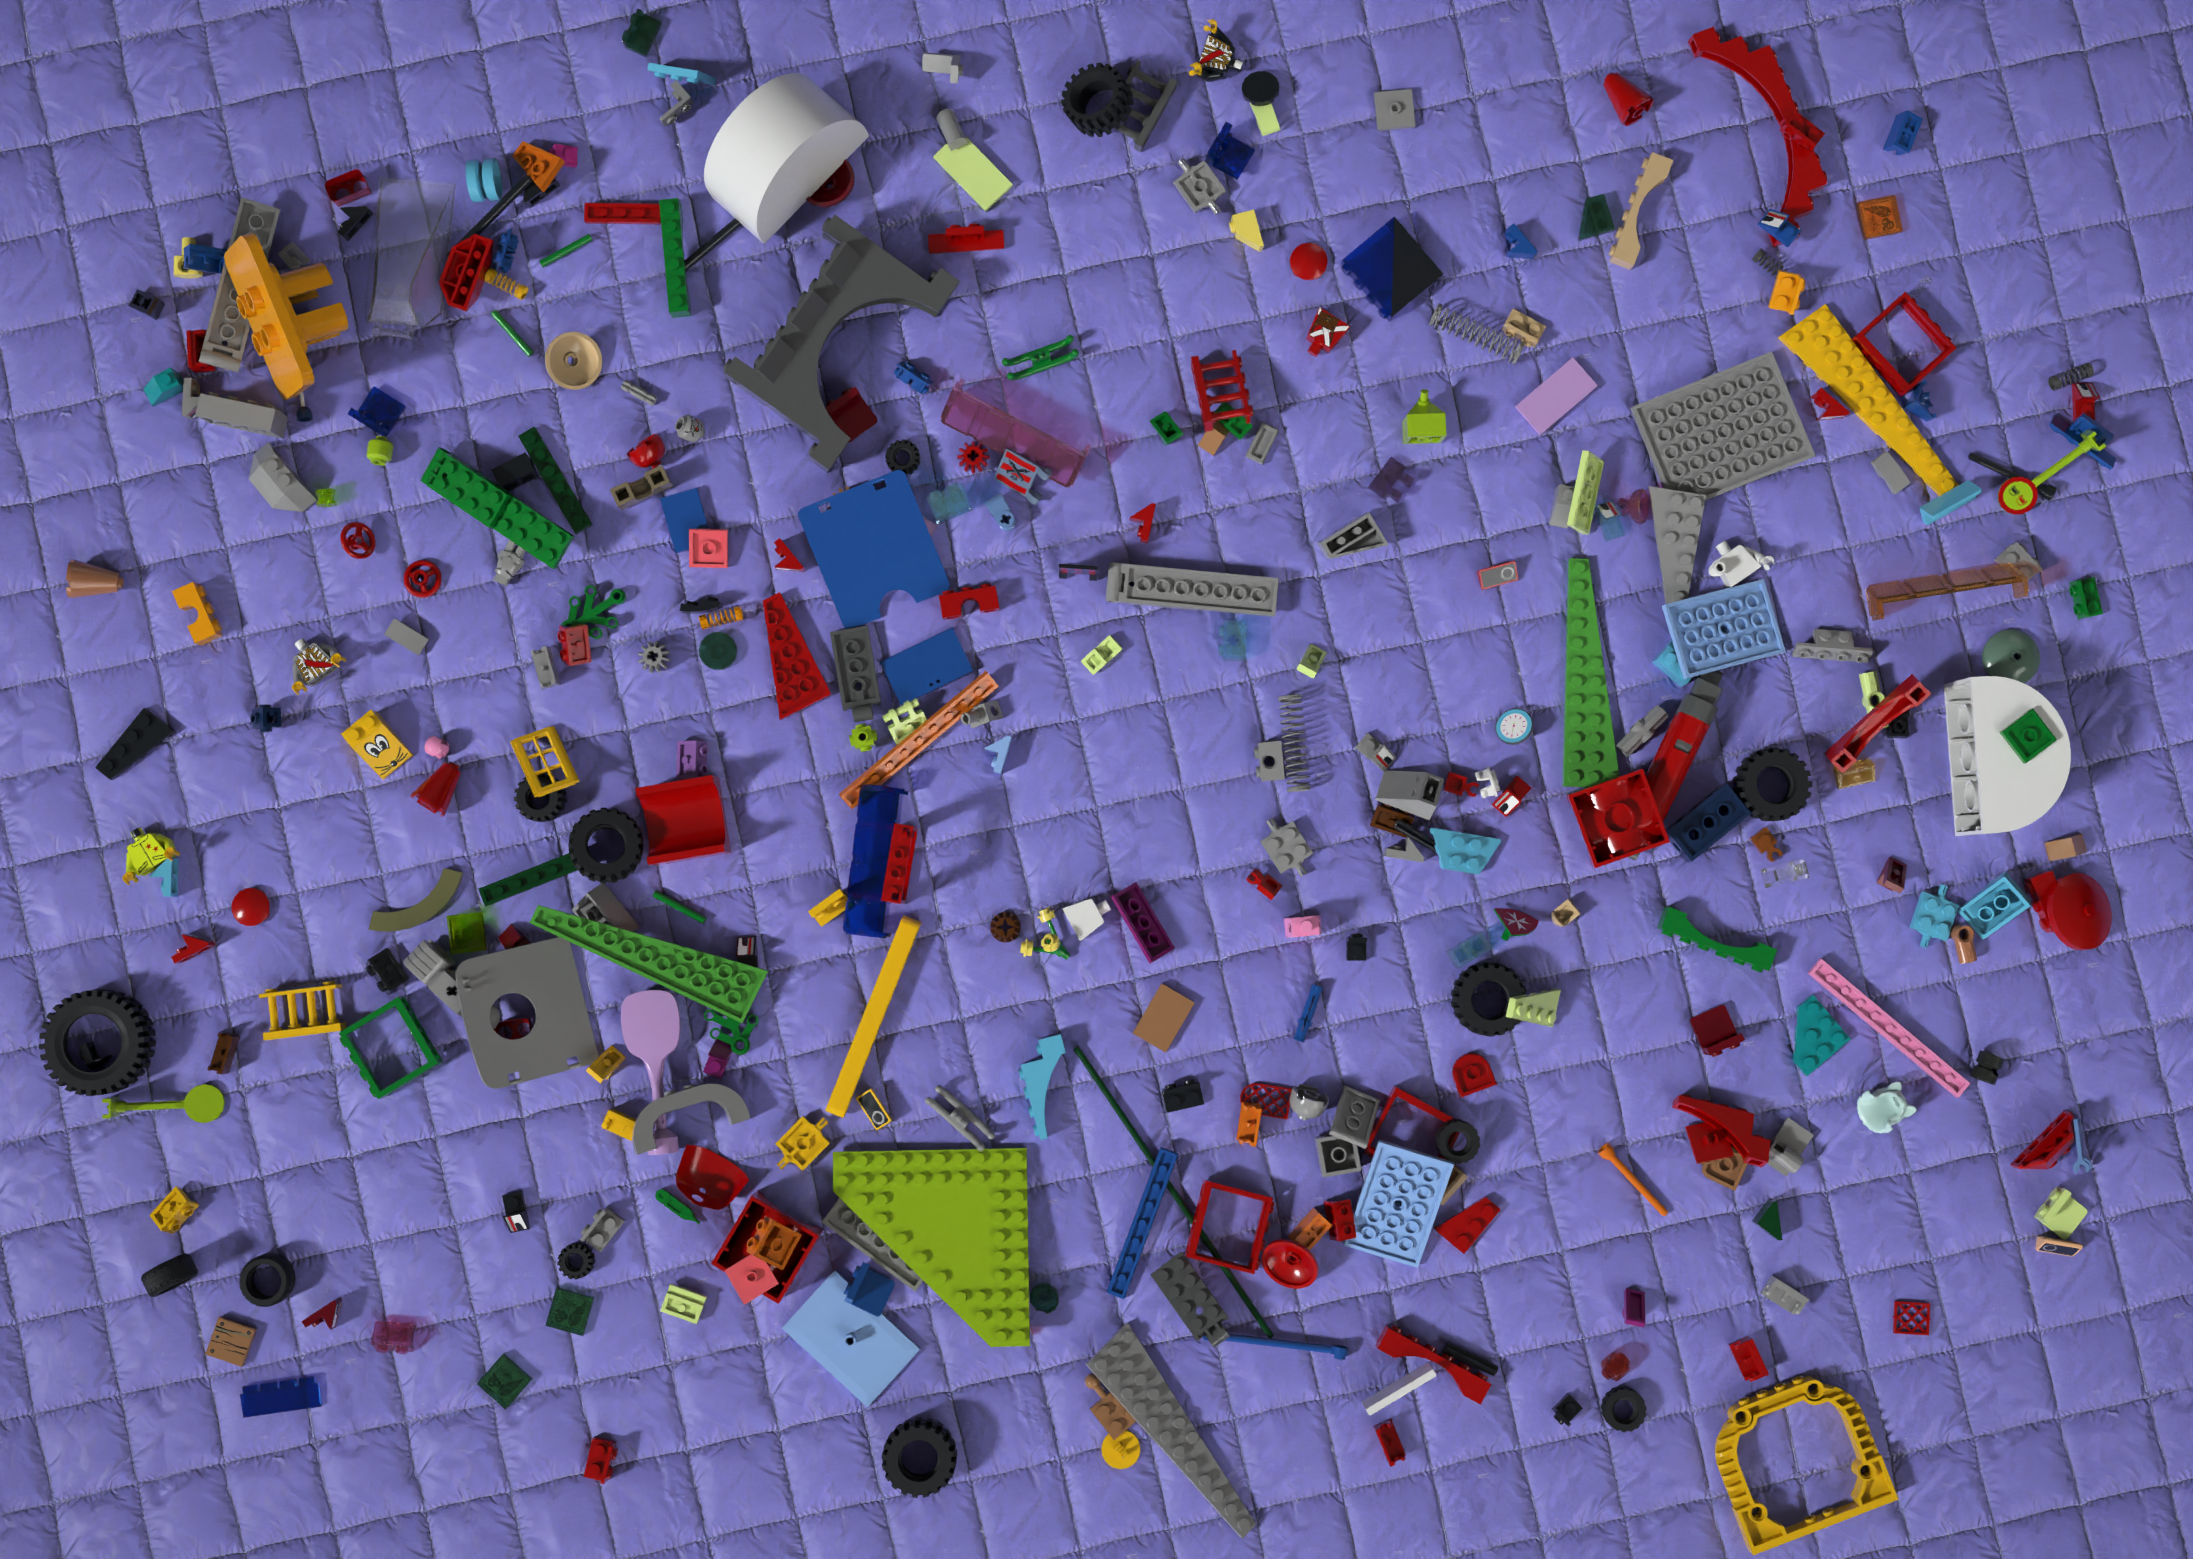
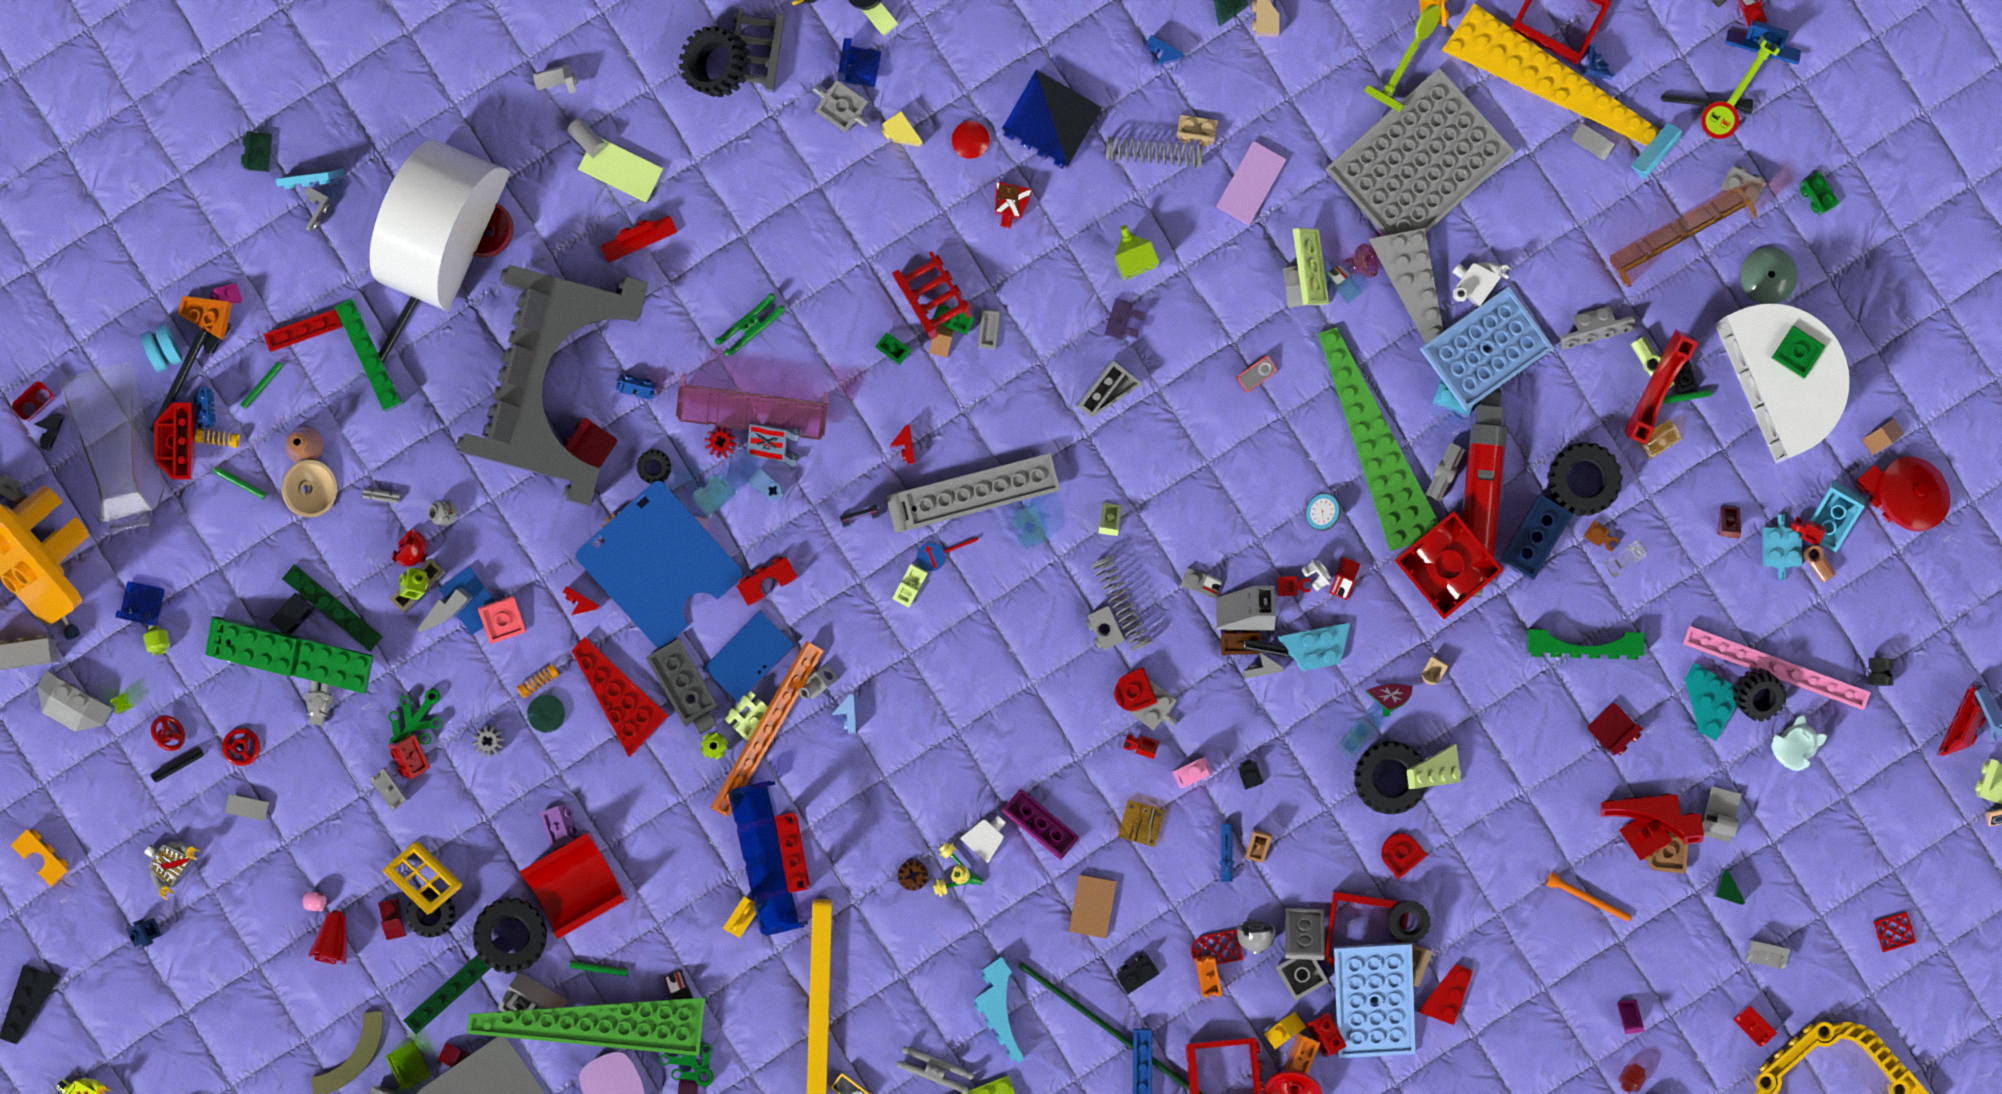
camera: 15 degrees left, 0 degrees up
yellow slope [341,710,413,780] -> none
black slope [680,597,723,614] -> none
red slope [1811,388,1850,421] -> none
none -> black axle [151,747,204,782]
none -> nougat cone [285,426,323,463]
none -> dark red slope [378,899,406,940]
none -> lime brick [398,568,428,600]
none -> light grey slope [417,588,473,632]
none -> blue piece [917,537,979,571]
none -> red tile [1114,667,1158,712]
none -> clear yellow tile [1118,800,1165,847]
none -> medium nougat slope [1245,829,1272,863]
none -> yellow slope [1264,1012,1306,1050]
none -> lime piece [1364,4,1441,113]
none -> green bar [1661,389,1712,405]
none -> black tyre [1733,668,1787,722]
none -> red plate [1791,516,1827,546]

